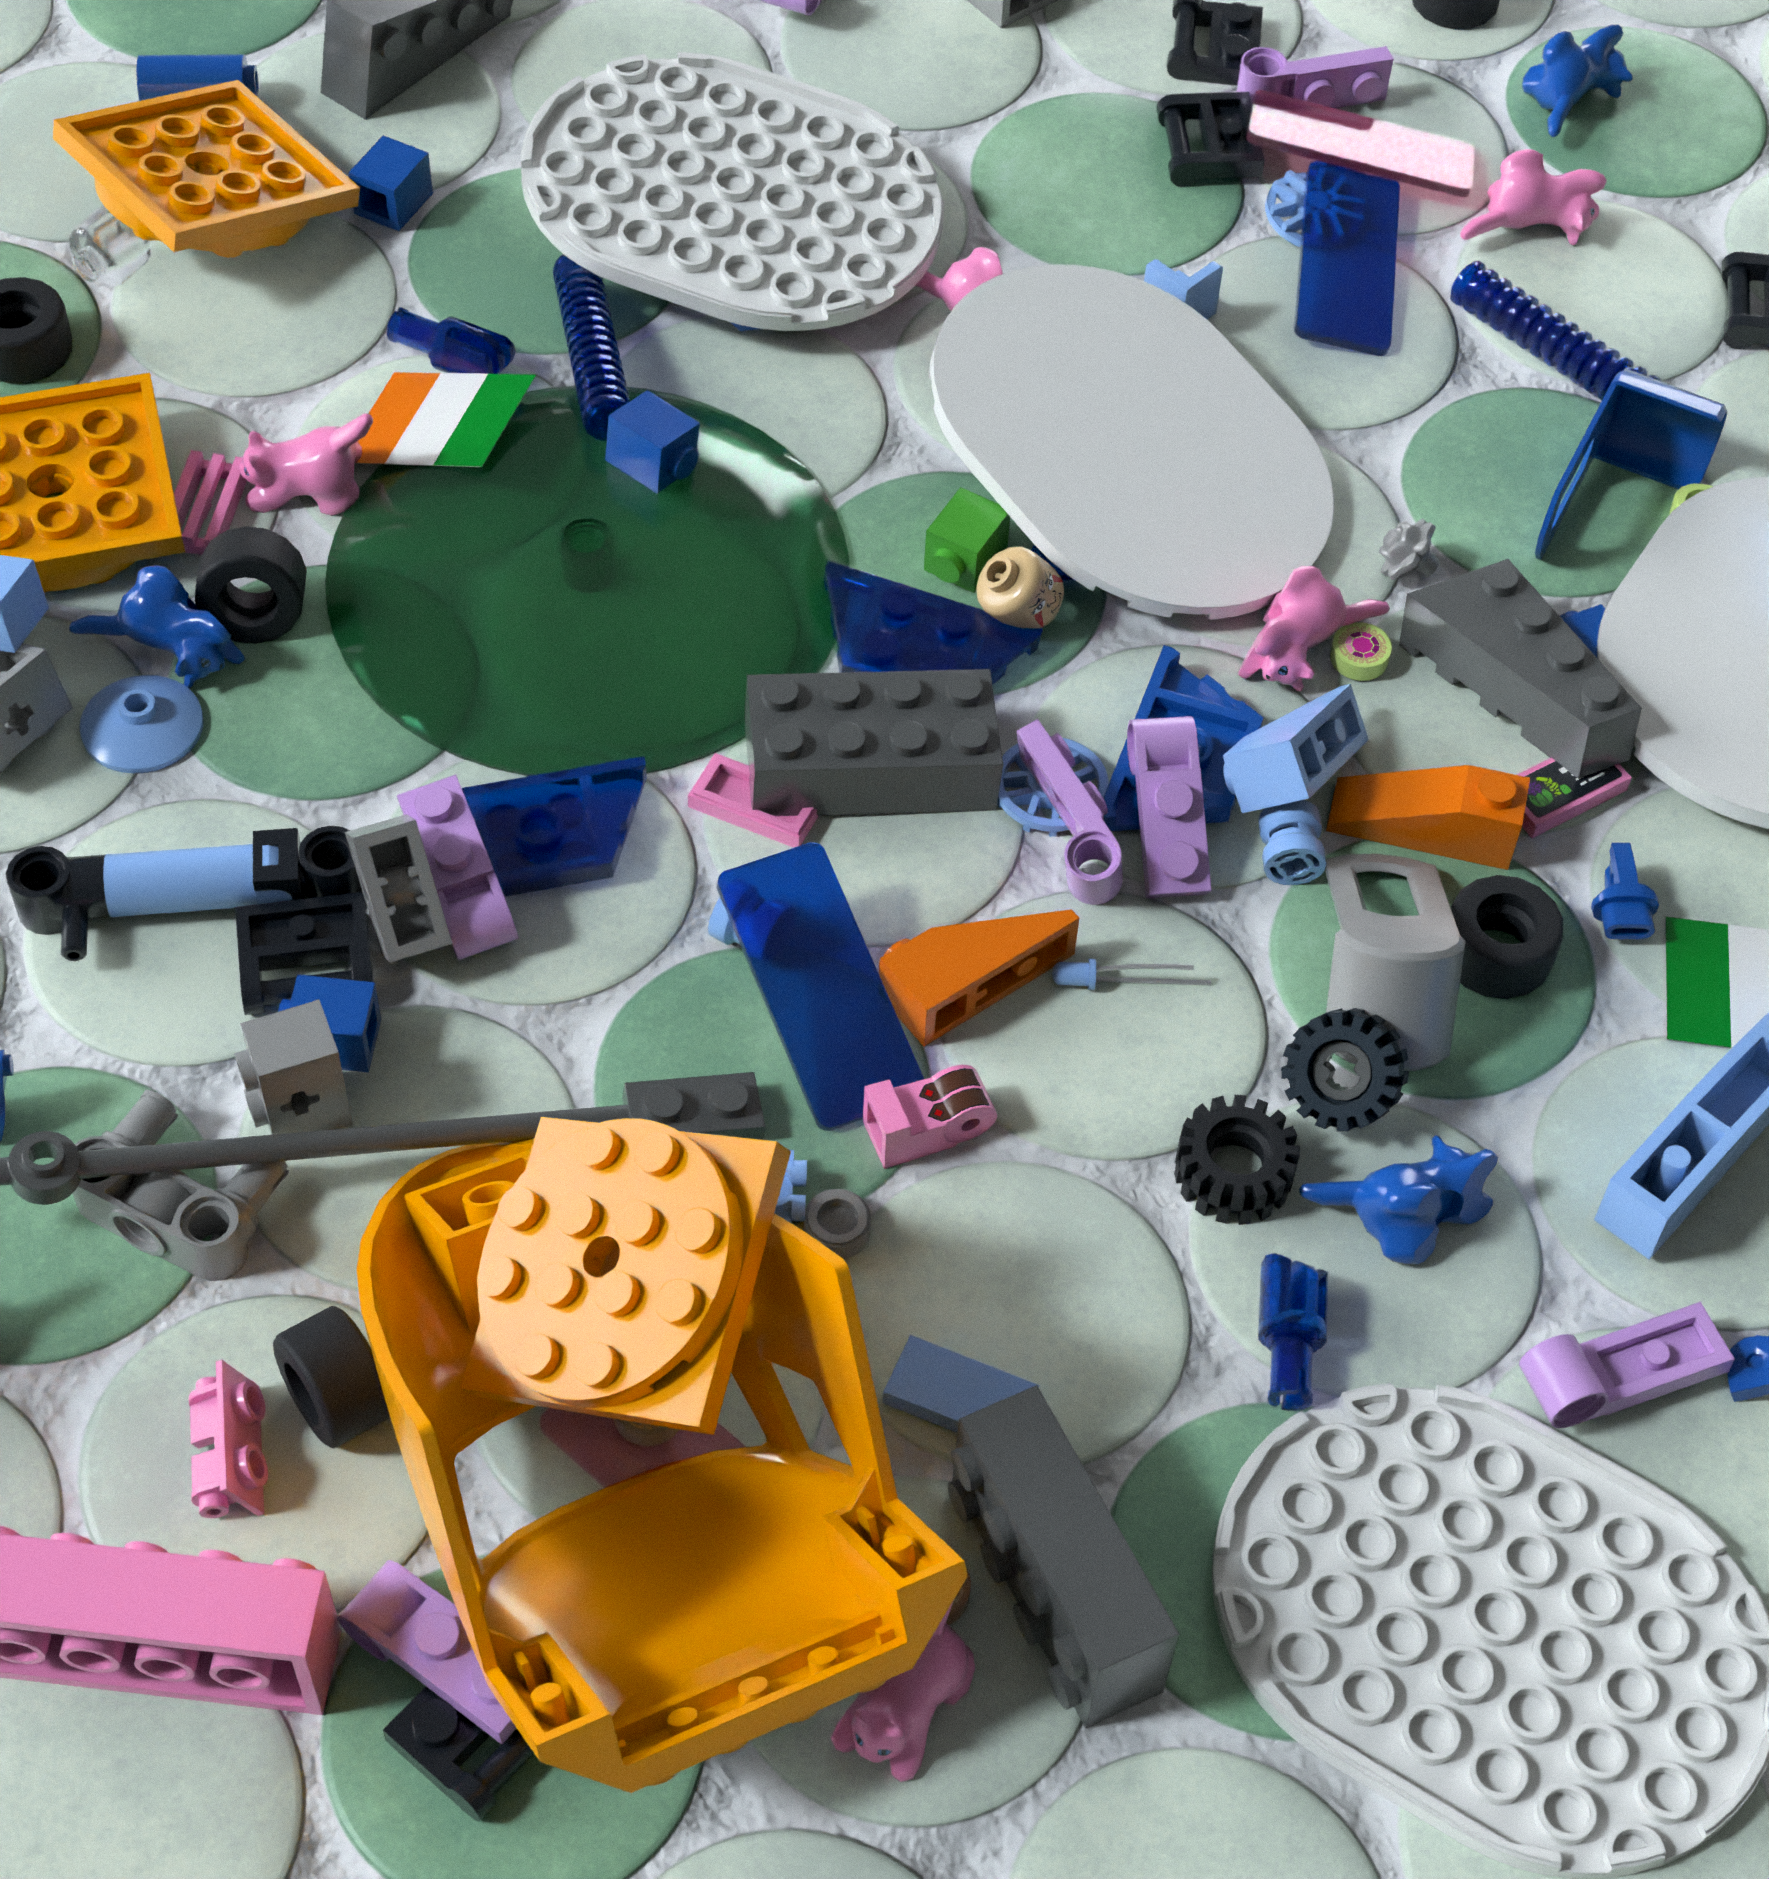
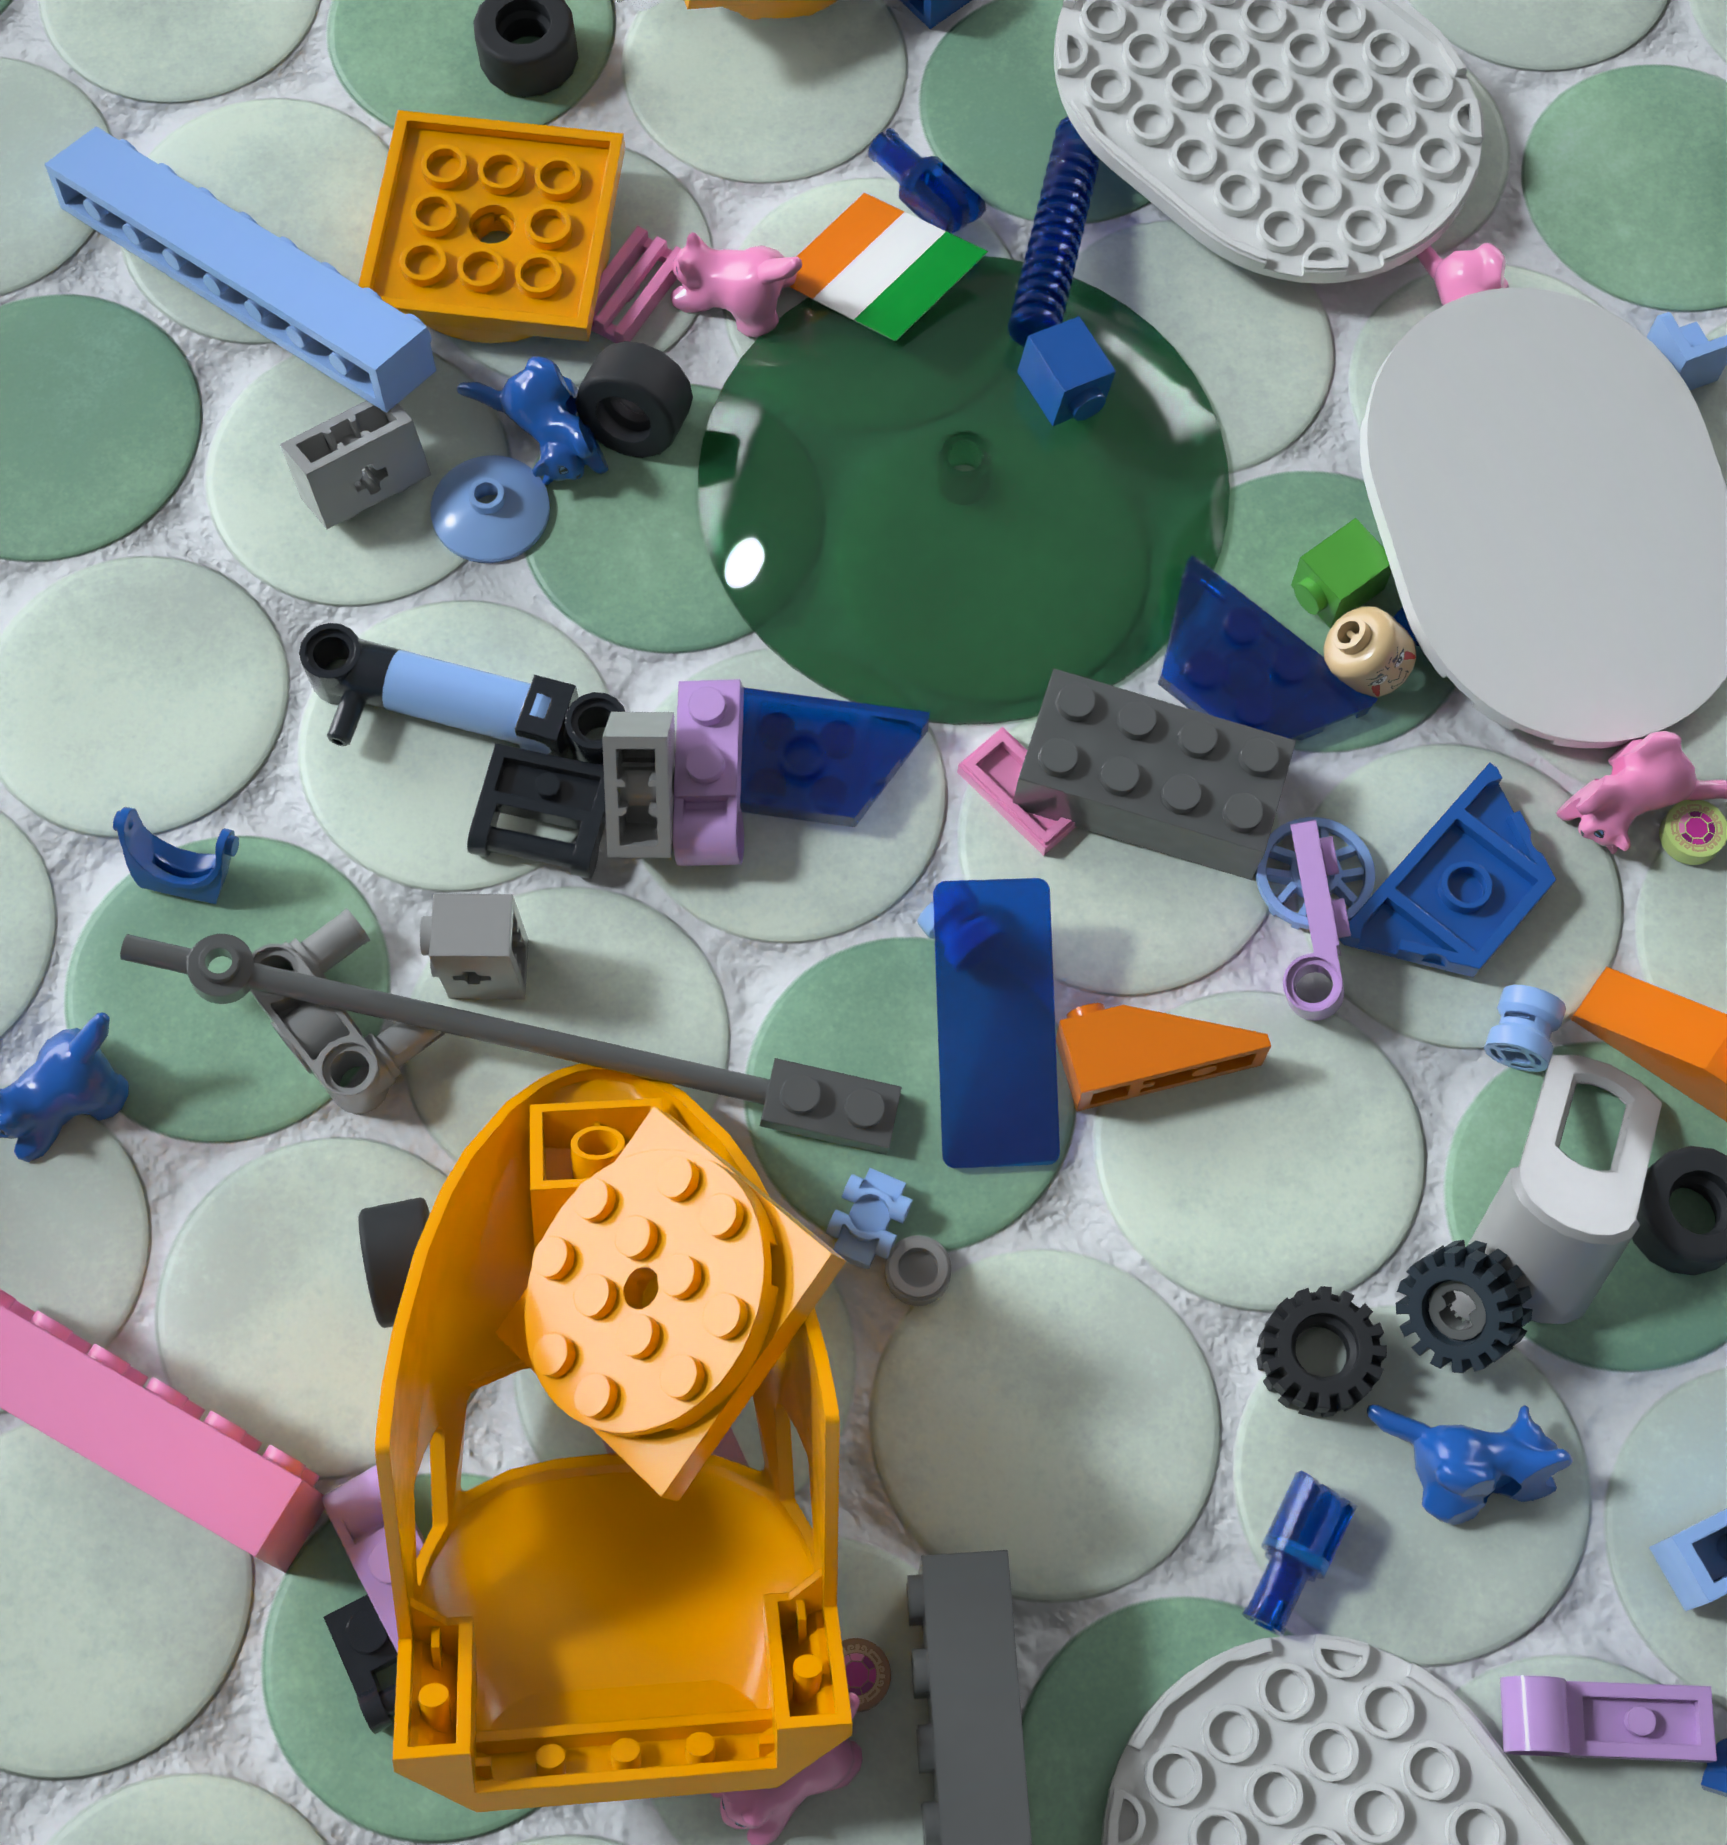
camera: 25 degrees right, 15 degrees up
bright pink hinge [189,1360,268,1518] -> none
blue brick [278,974,382,1073] -> none
bright pink leg [863,1065,997,1169] -> none
light blue tile [882,1335,1039,1433] -> none
piece [1052,959,1211,990] -> none
lavender plate [1127,716,1212,898] -> none
light blue slope [1223,684,1369,813] -> none

